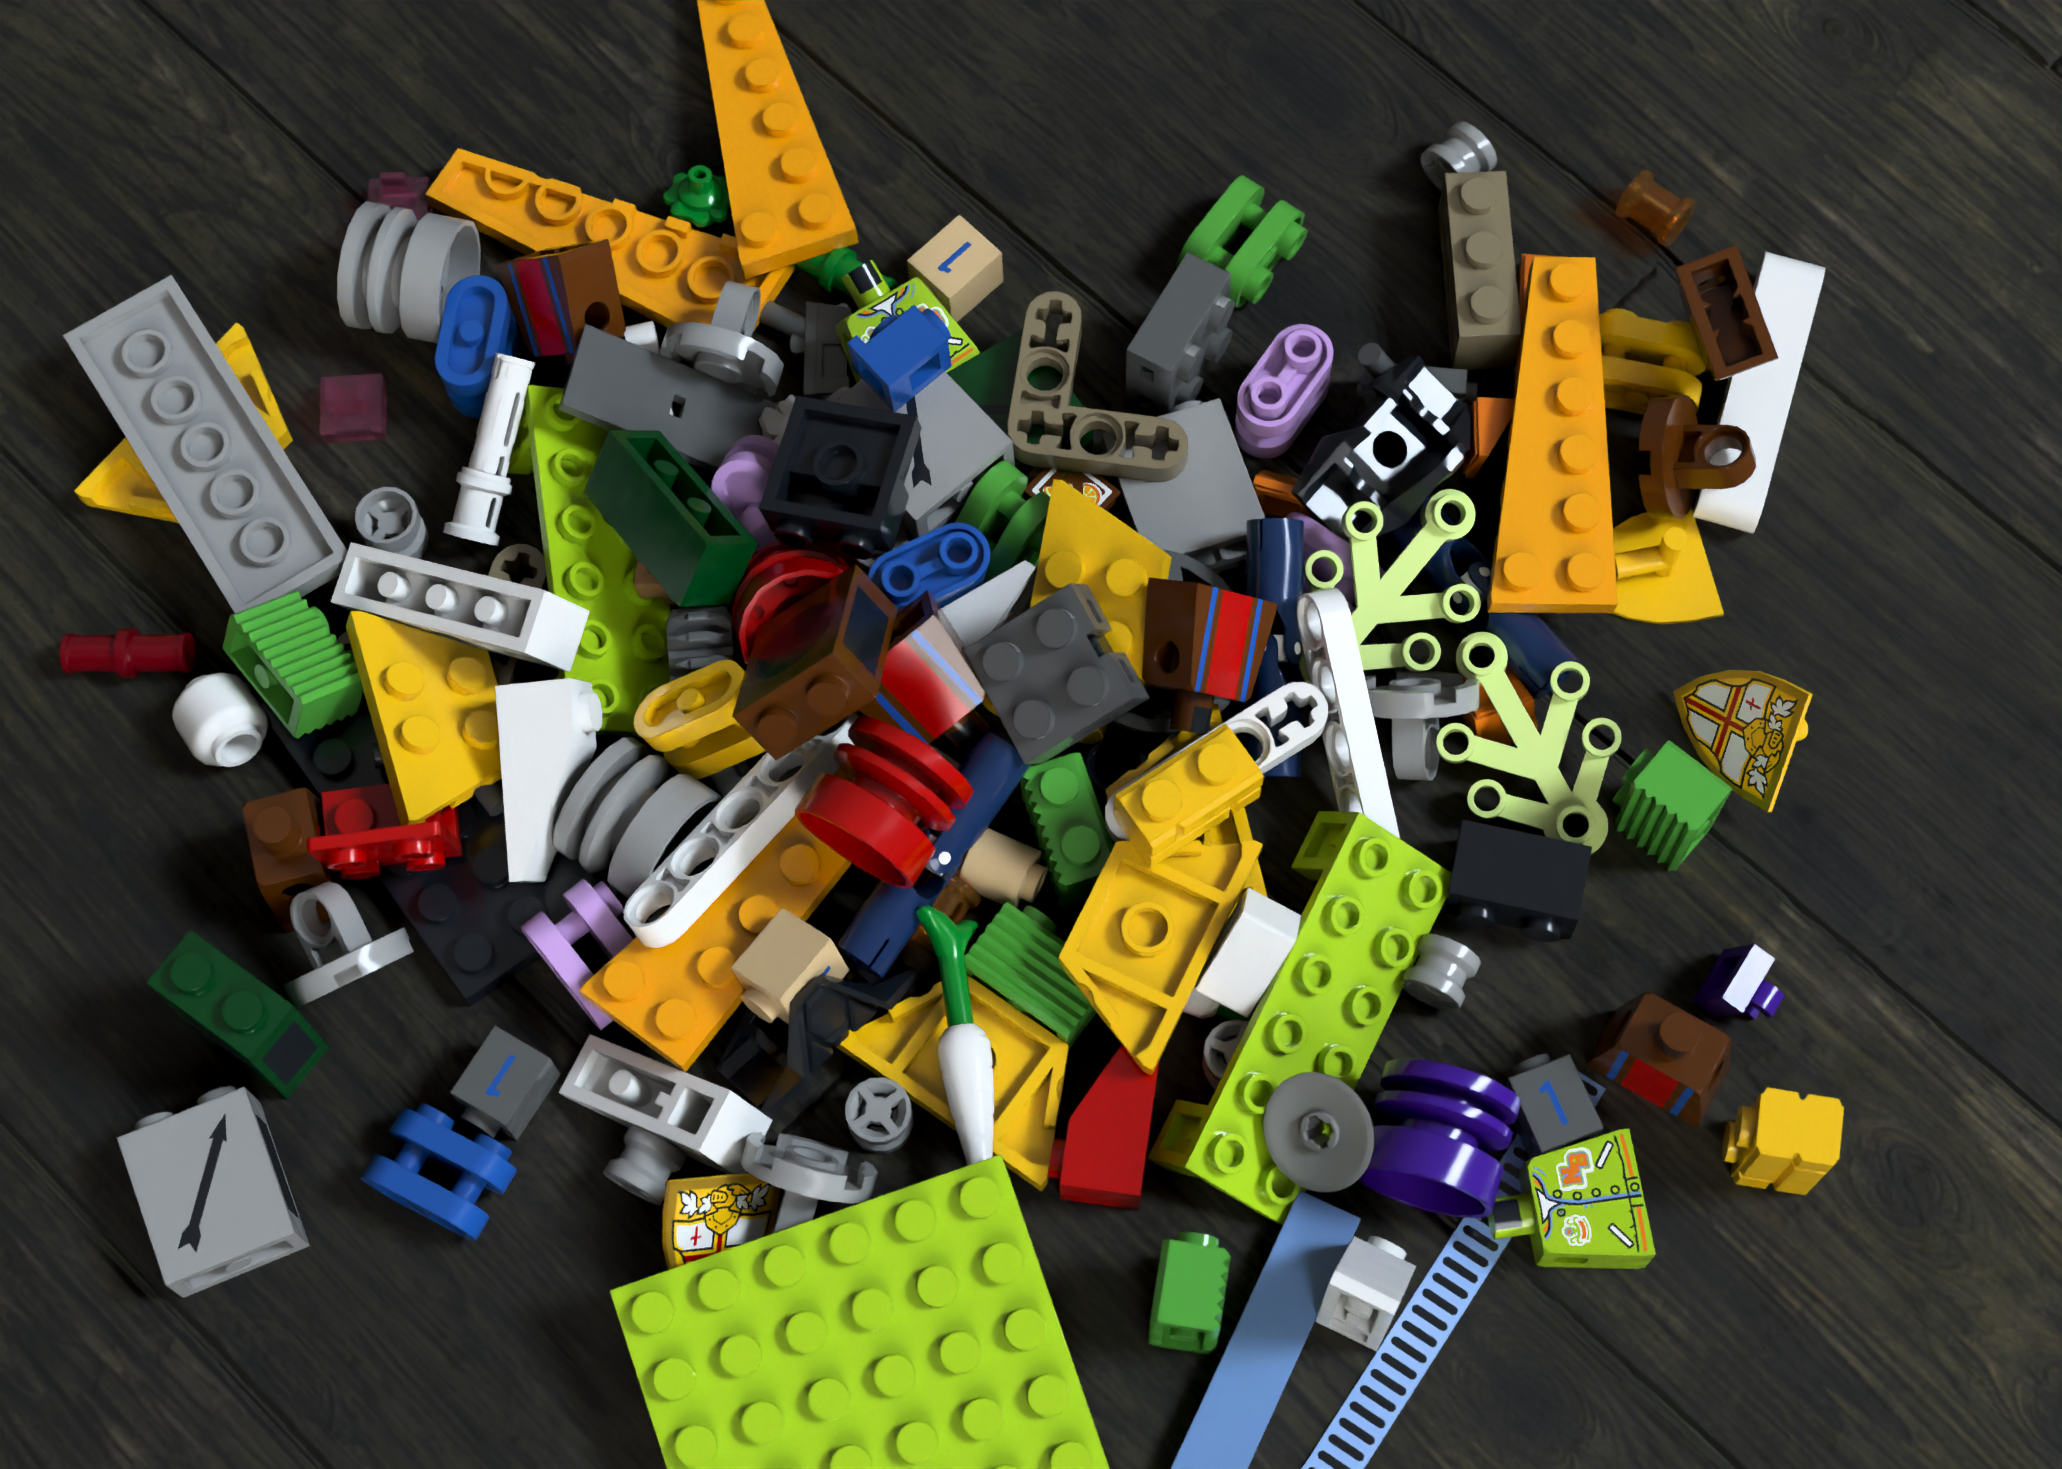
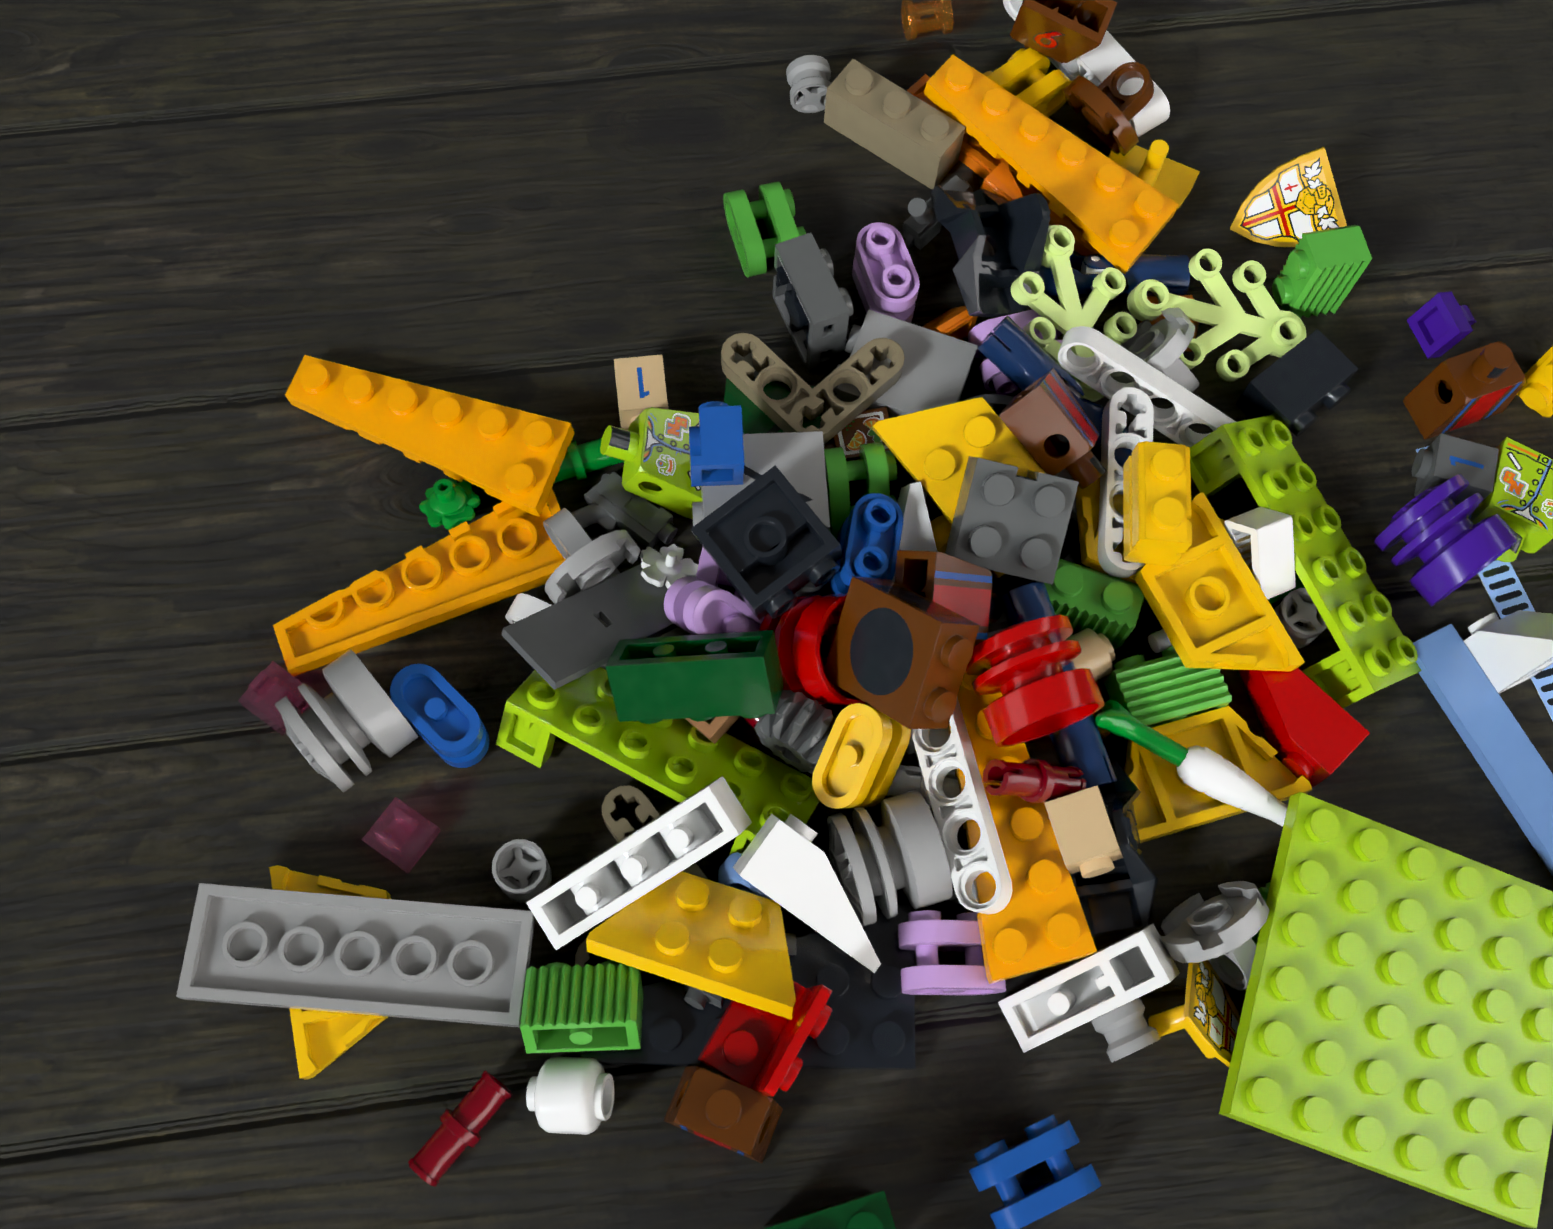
camera: 60 degrees left, 0 degrees up
light grey tile [283,882,414,1008] -> none
white pin [443,353,535,546] -> none
dark grey brick [450,1026,560,1141] -> none
reddish brown torso [496,239,626,374] -> none
light grey wheel [845,1077,914,1154] -> none
bright green brick [1148,1232,1231,1355] -> none
light grey piece [1263,1072,1374,1192] -> none
light grey wheel [1401,933,1481,1012] -> none
none -> dark red pin [983,758,1086,803]

